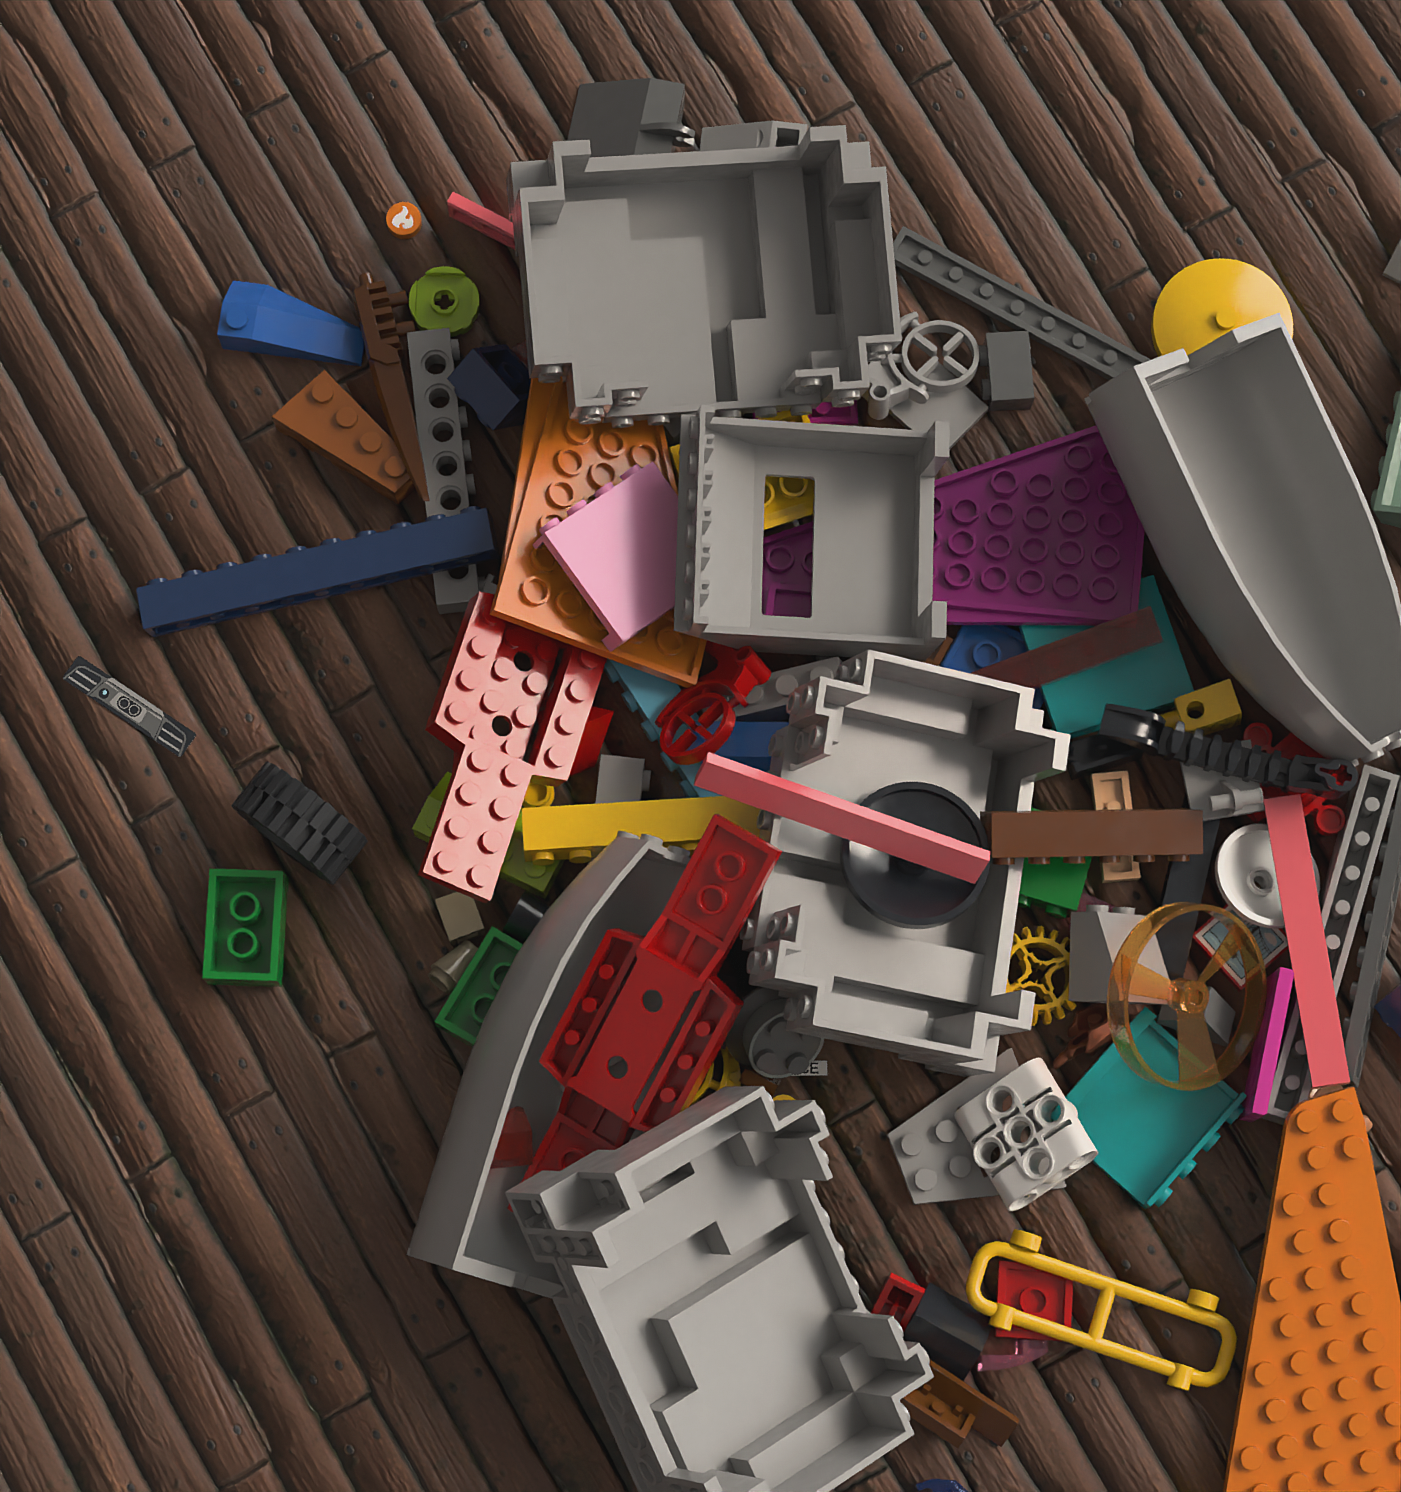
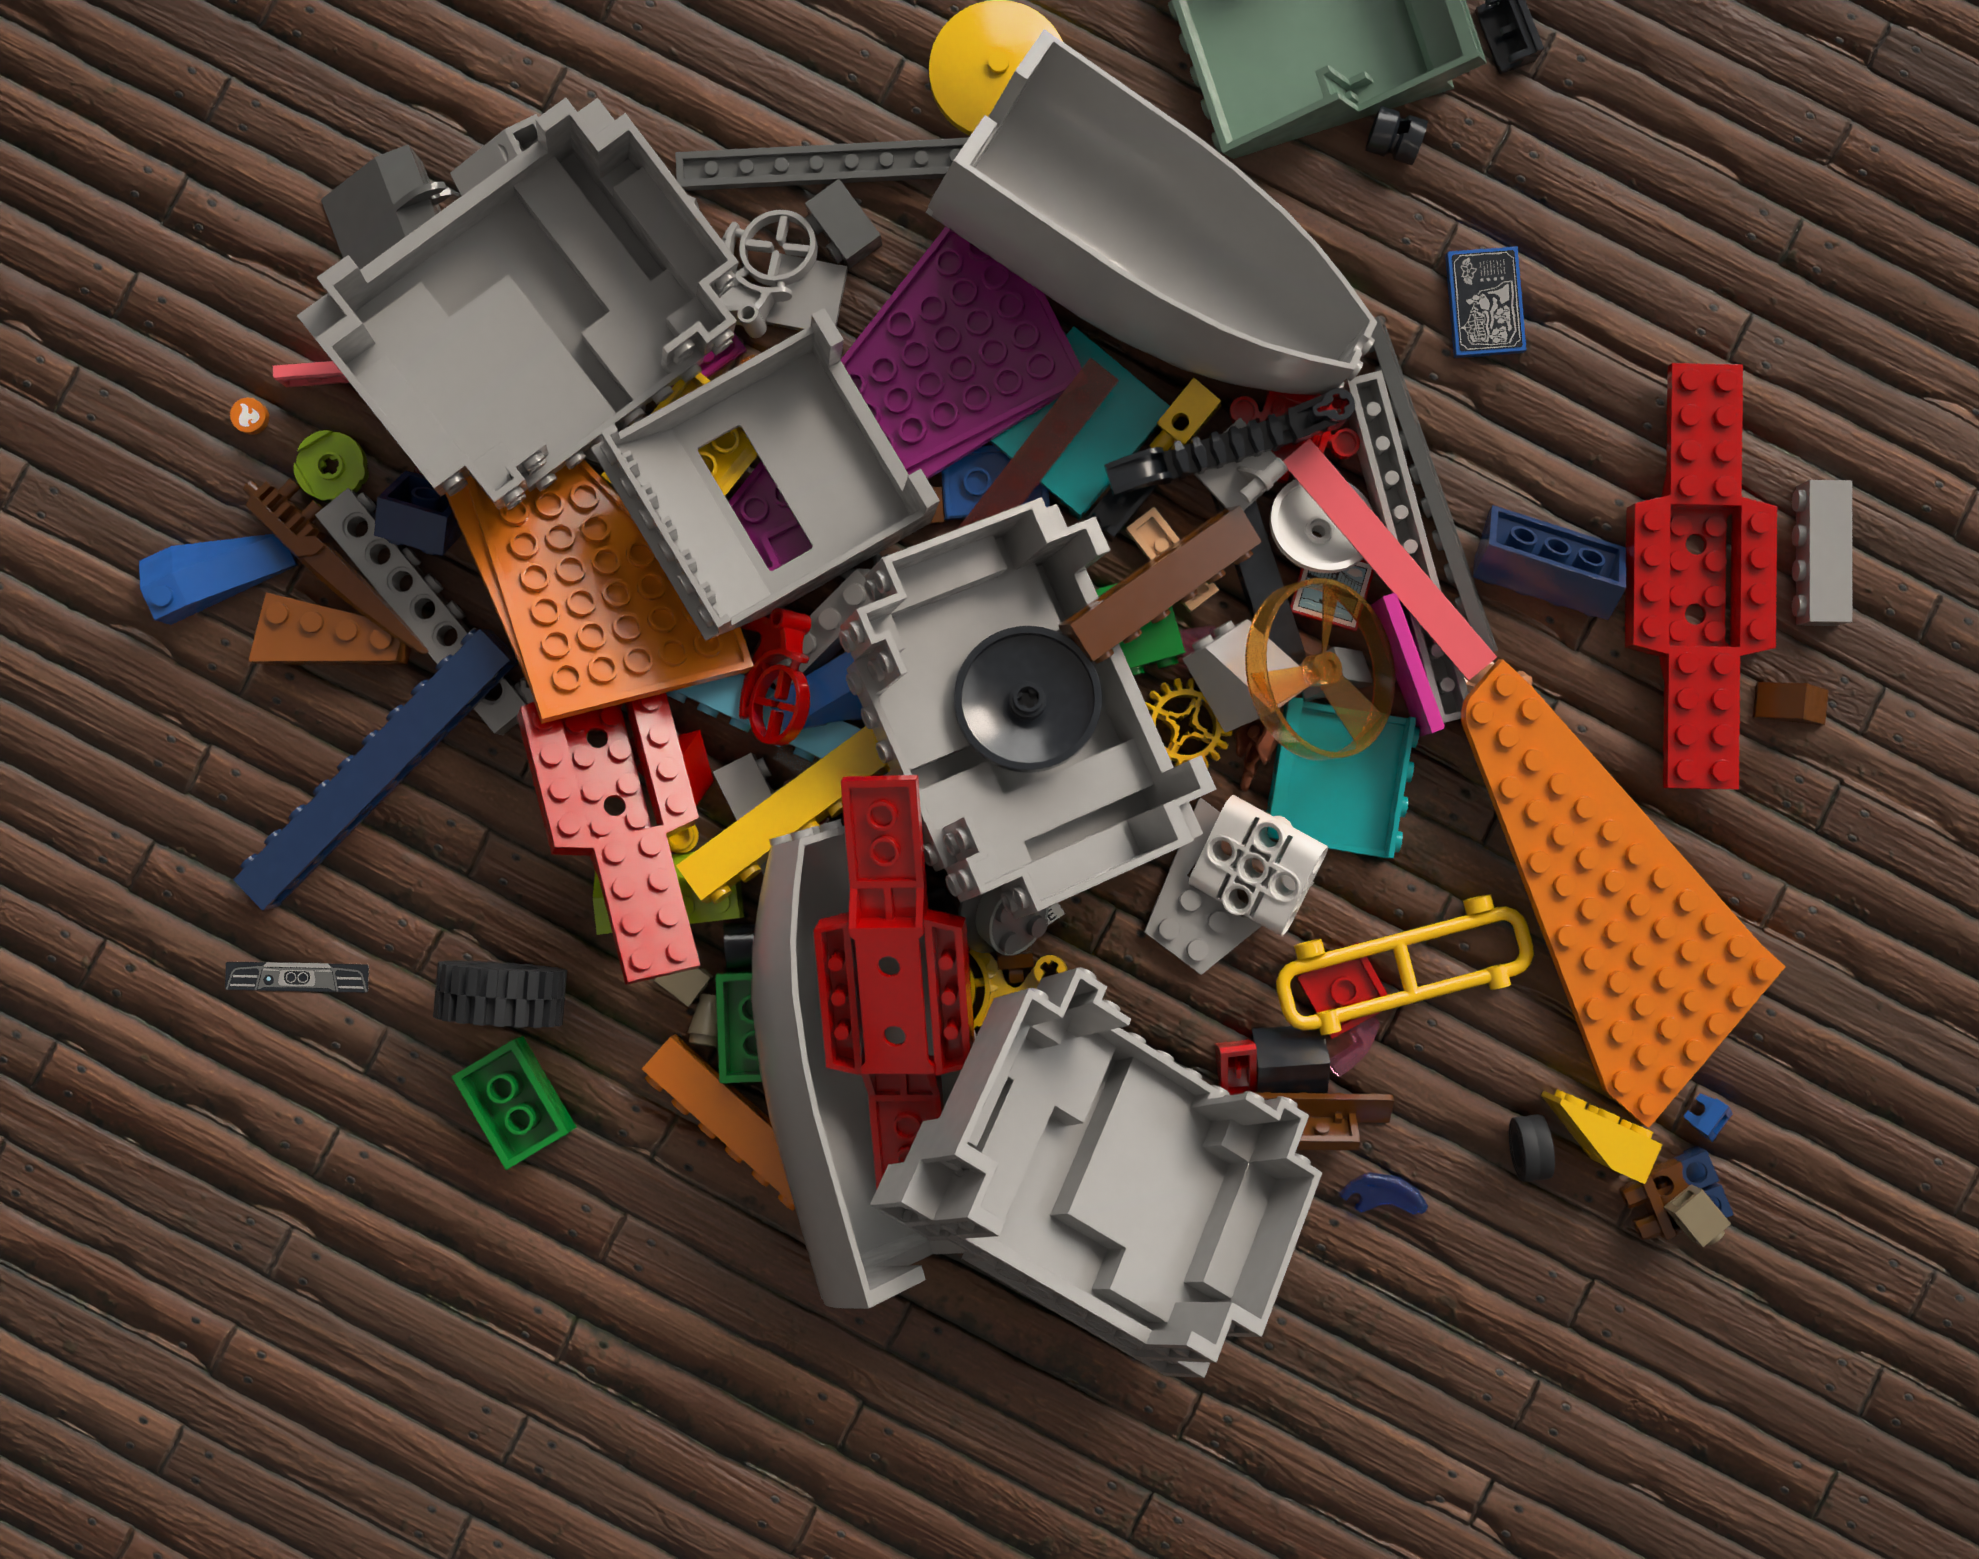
camera: 30 degrees left, 10 degrees up
clear red slope [490,1106,533,1169] -> none
bright pink panel [533,461,678,652] -> none
coral tile [694,752,990,884] -> none
none -> orange brick [642,1034,795,1211]

